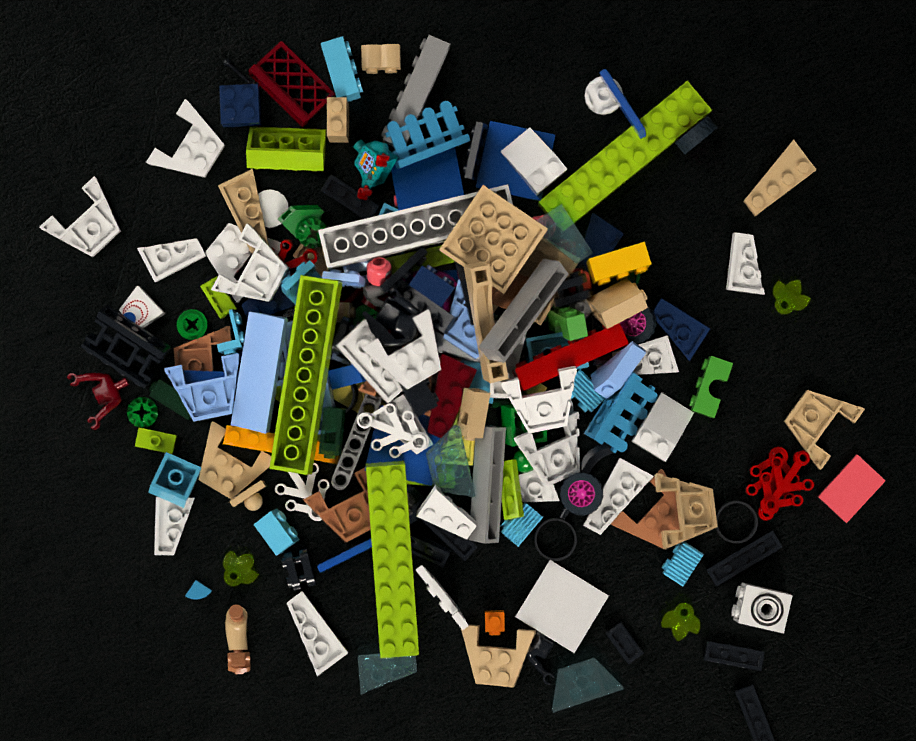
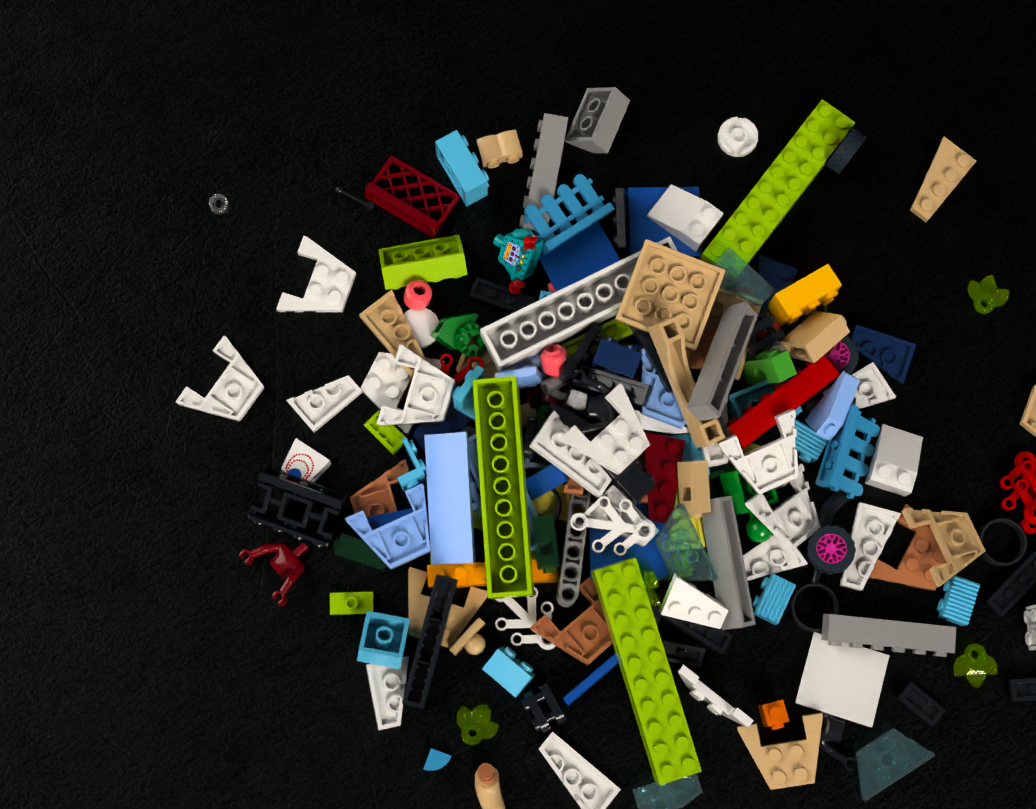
camera: 20 degrees left, 10 degrees down
green gear [127,397,158,428] -> none
green gear [177,309,207,340] -> none
dark blue brick [219,84,261,127] -> none
tan brick [327,97,349,143] -> none
lime plate [502,459,524,520] -> none
blue tile [599,69,646,139] -> none
bright green arch [689,356,733,418] -> none
white wing [726,233,765,295] -> none
none -> clear bush [209,194,228,215]
none -> black slope [402,574,458,709]
none -> coral head [403,280,432,311]
none -> light grey slope [565,87,630,153]
none -> clear neon green plate [642,570,662,607]
none -> light grey brick [821,614,956,657]

